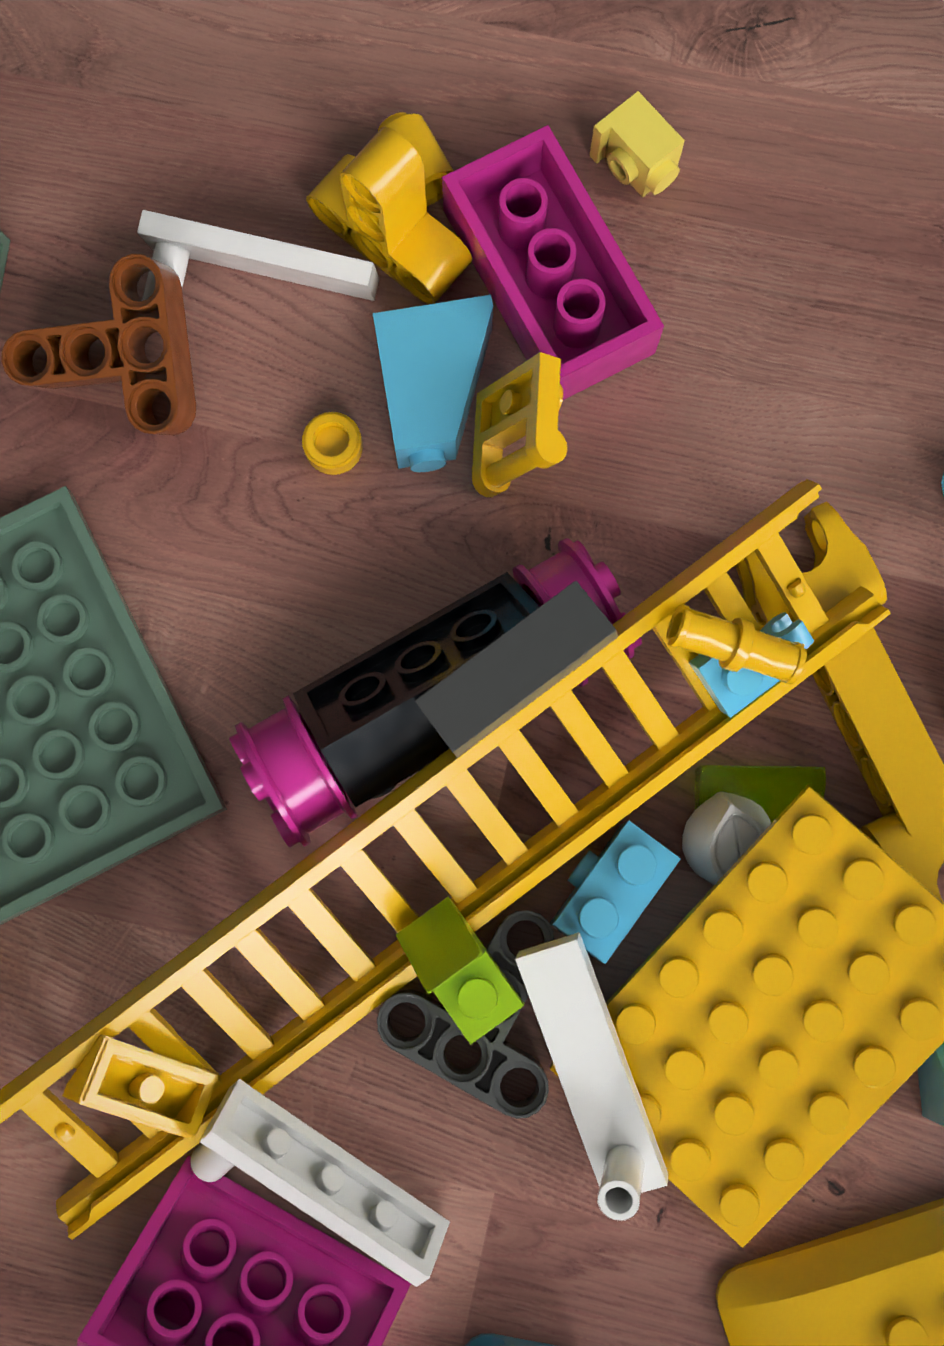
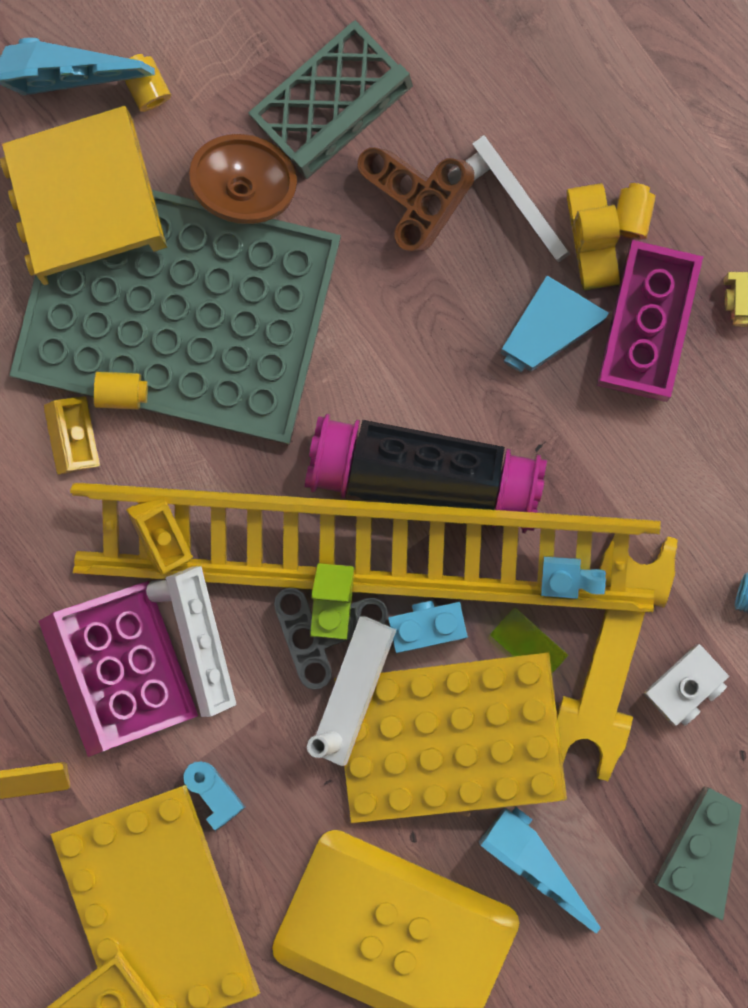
camera: 45 degrees right, 5 degrees up
yellow tile [302,412,363,475] -> none
dark grey tile [415,580,618,758] -> none
yellow plate [472,352,568,497] -> none
yellow pin [666,604,807,684] -> none
white hat [682,791,771,885] -> none

